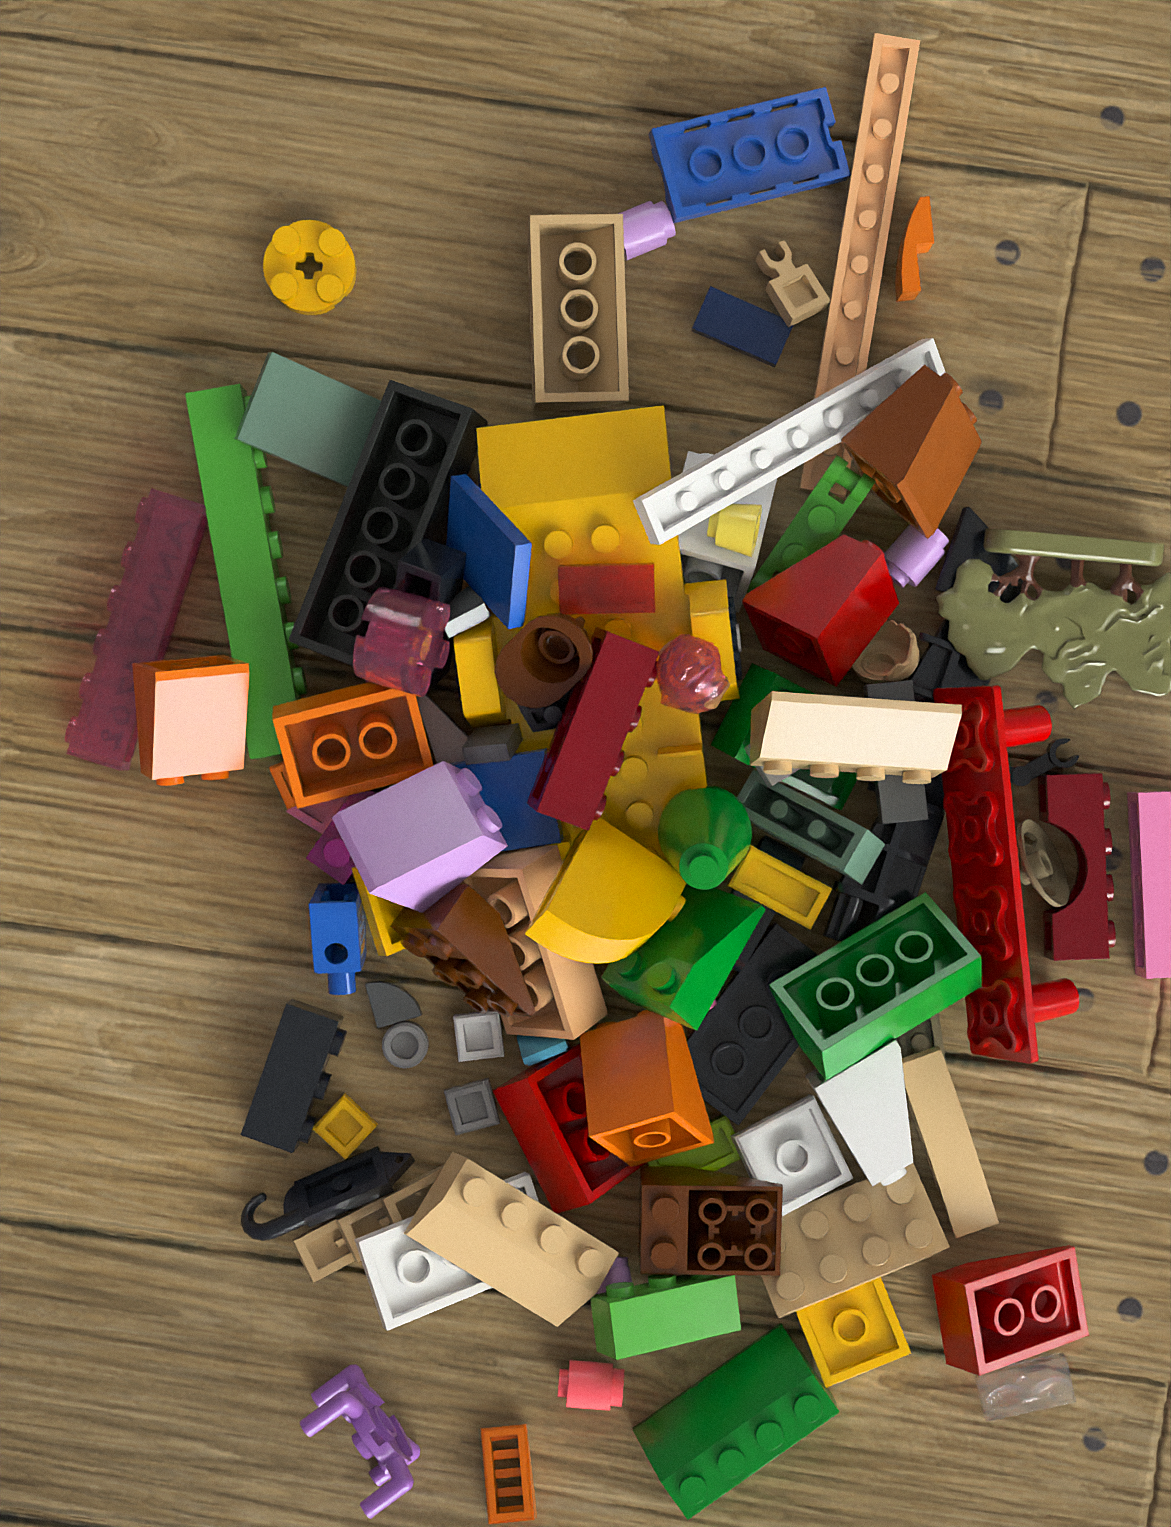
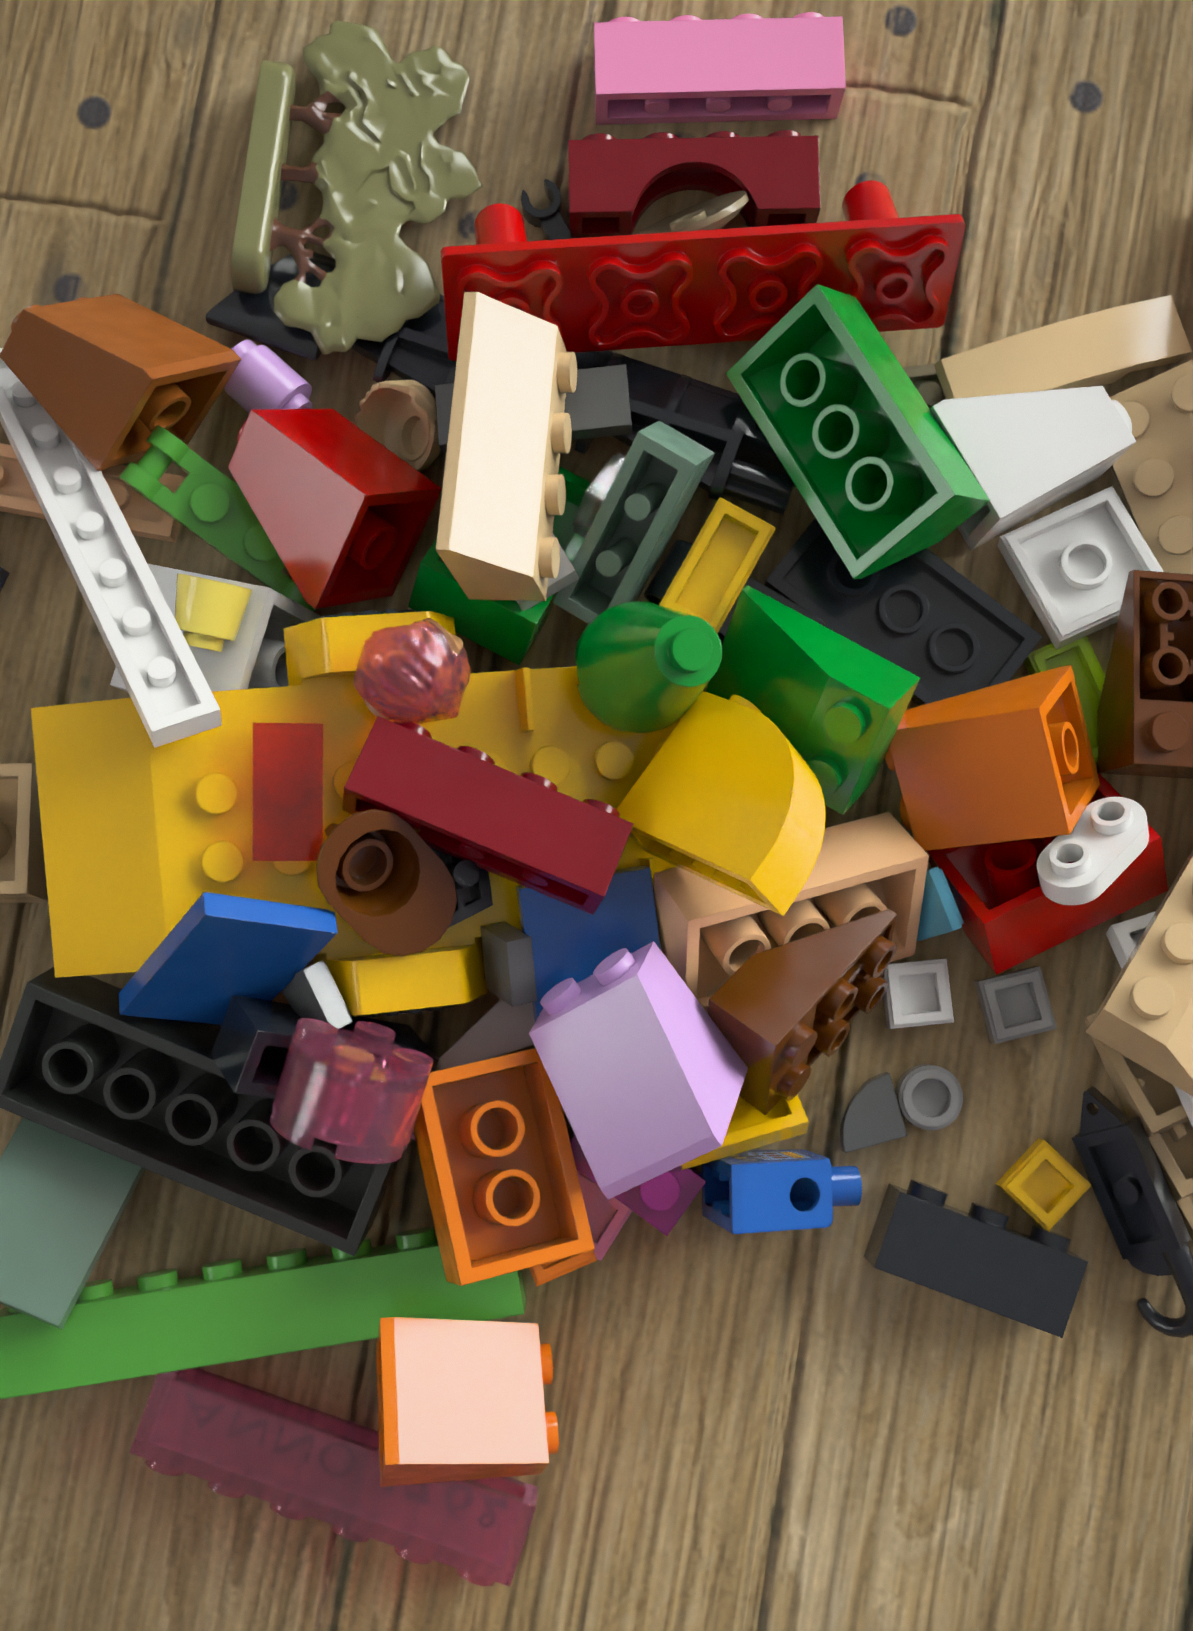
camera: 90 degrees left, 5 degrees down
none -> clear tile [573,453,625,538]
none -> white plate [1037,797,1149,905]

